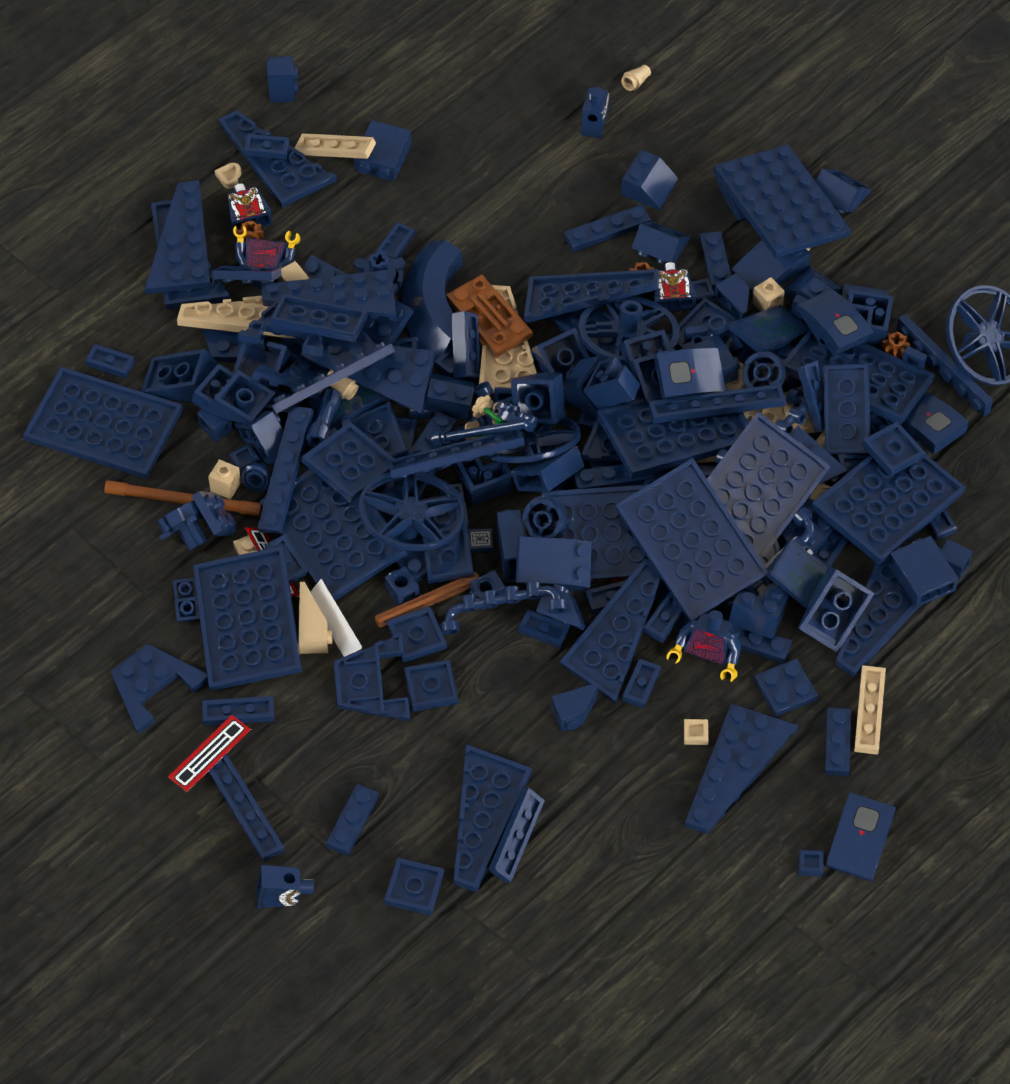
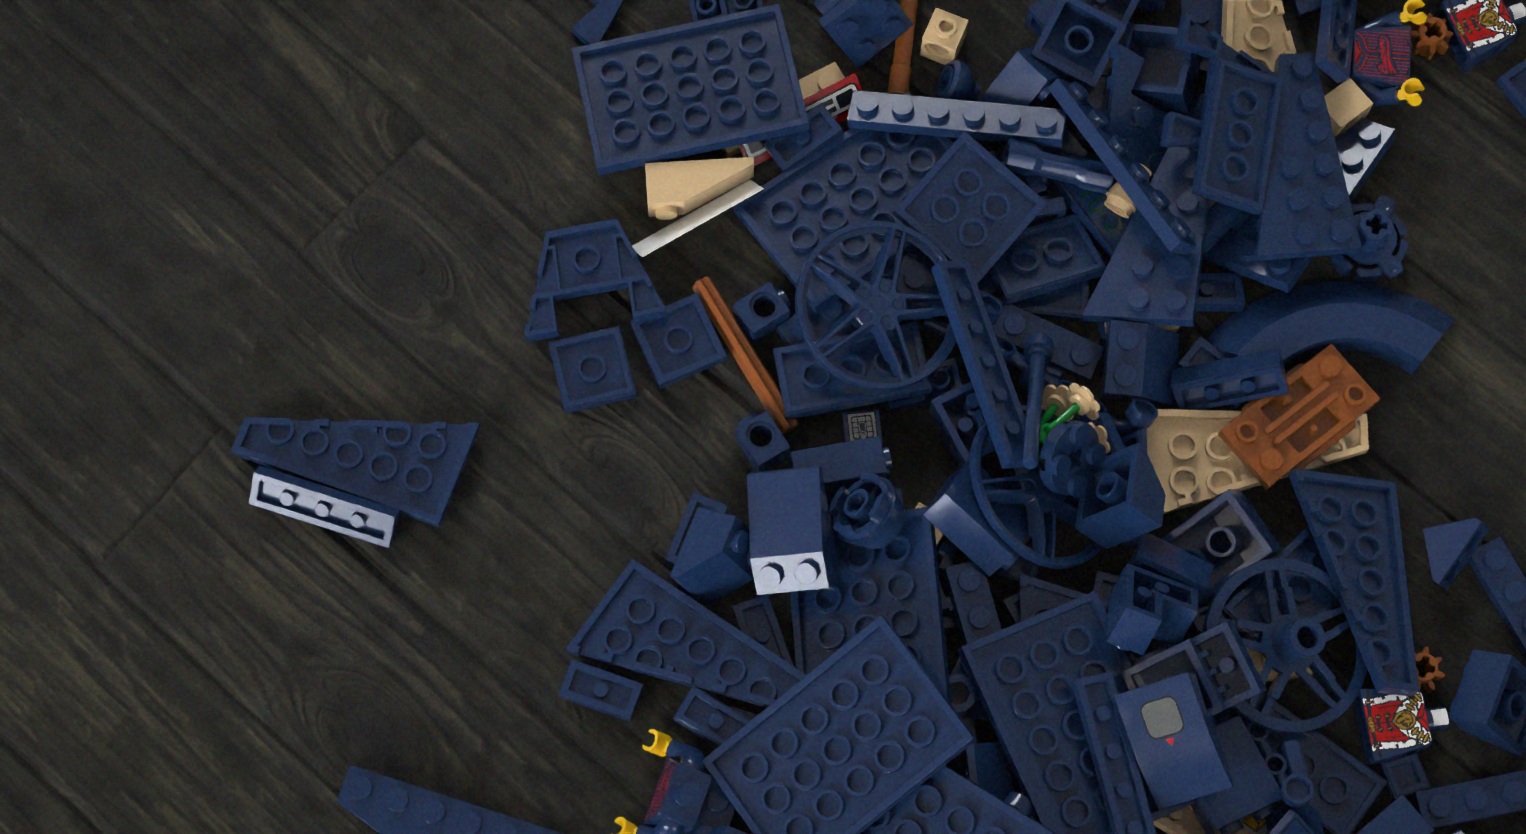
camera: 85 degrees right, 15 degrees up
sticker [168,715,251,792] -> none
dark blue plate [195,745,285,863] -> none
dark blue plate [202,696,274,726] -> none
dark blue tile [230,444,261,472] -> none
dark blue torso [256,865,314,908] -> none
dark blue plate [326,784,379,856] -> none
dark blue plate [375,222,416,259] -> none
dark blue plate [384,858,445,916] -> none
dark blue bar [440,582,567,635] -> none
dark blue slope [551,683,598,731] -> none
tan plate [684,719,708,745] -> none
none -> dark blue slope [1423,518,1490,590]

